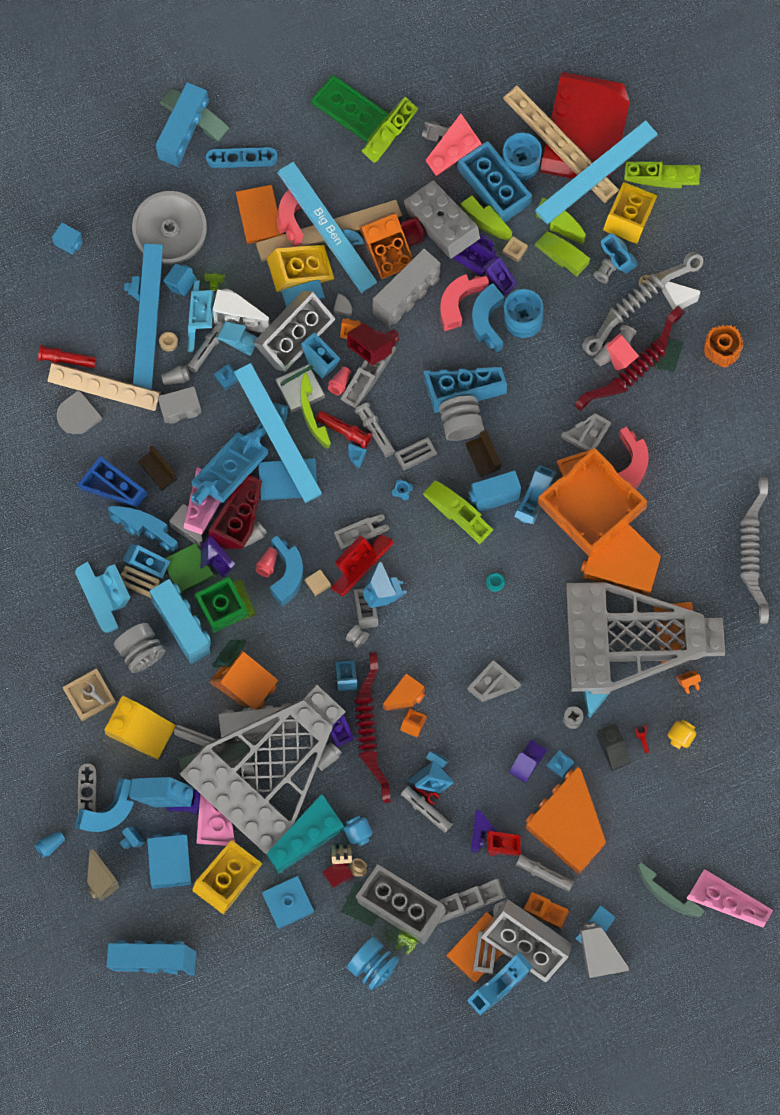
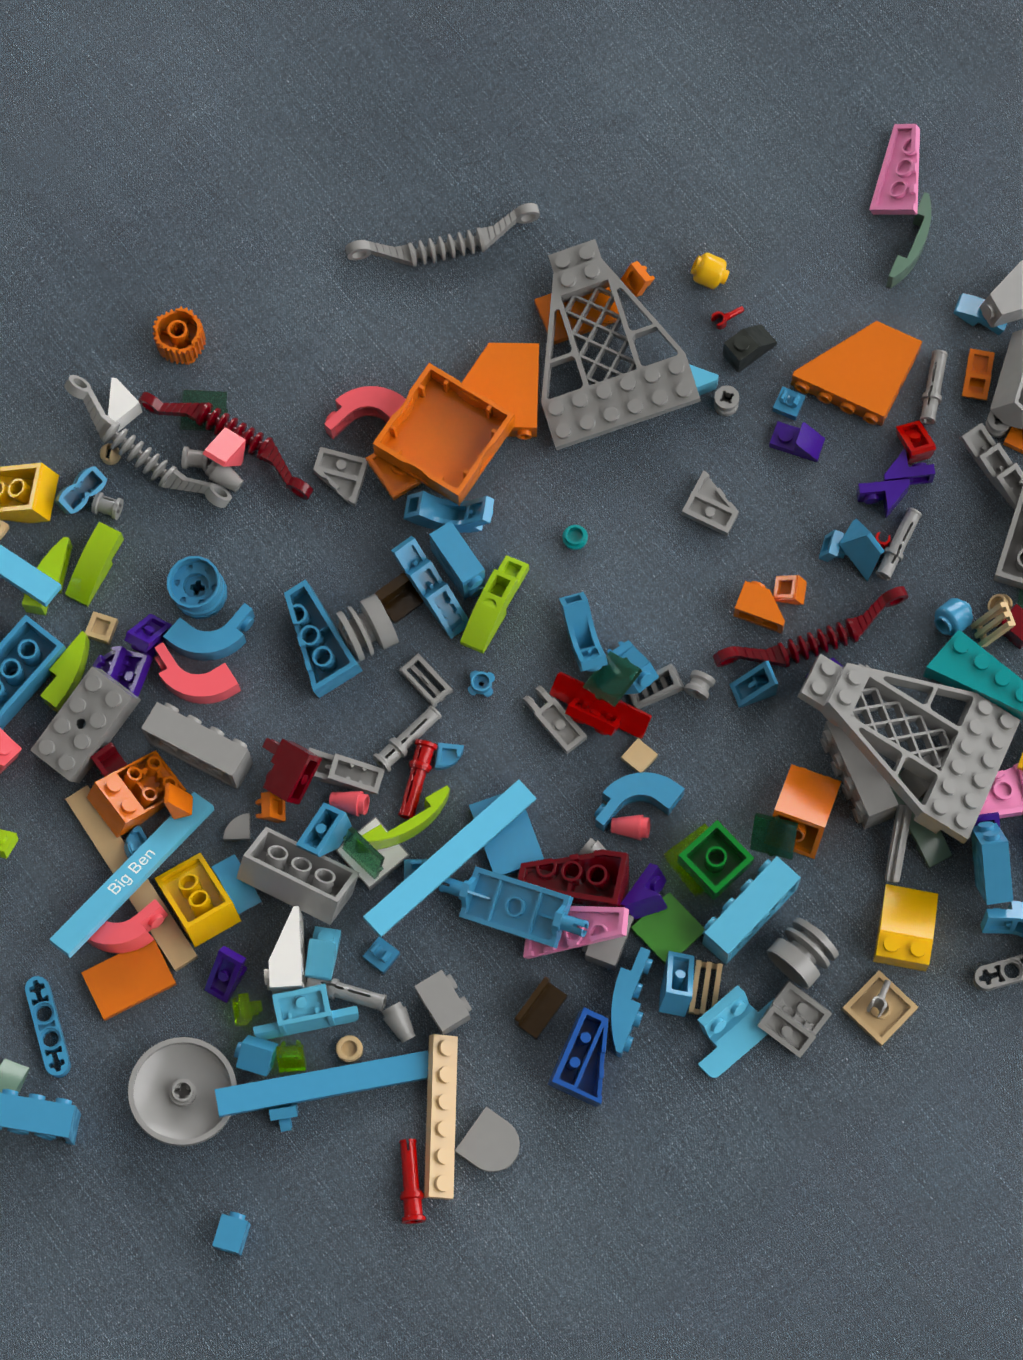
camera: 100 degrees left, 0 degrees up
none -> orange slope [164,782,193,819]
none -> dark purple slope [204,946,247,1003]
none -> clear neon green tile [276,1040,306,1072]
none -> dark azure slope [391,536,469,639]
none -> dark azure arch [559,592,608,672]
none -> clear green piece [583,651,642,707]
none -> light grey slope [757,980,832,1058]
none -> dark purple slope [856,479,910,518]

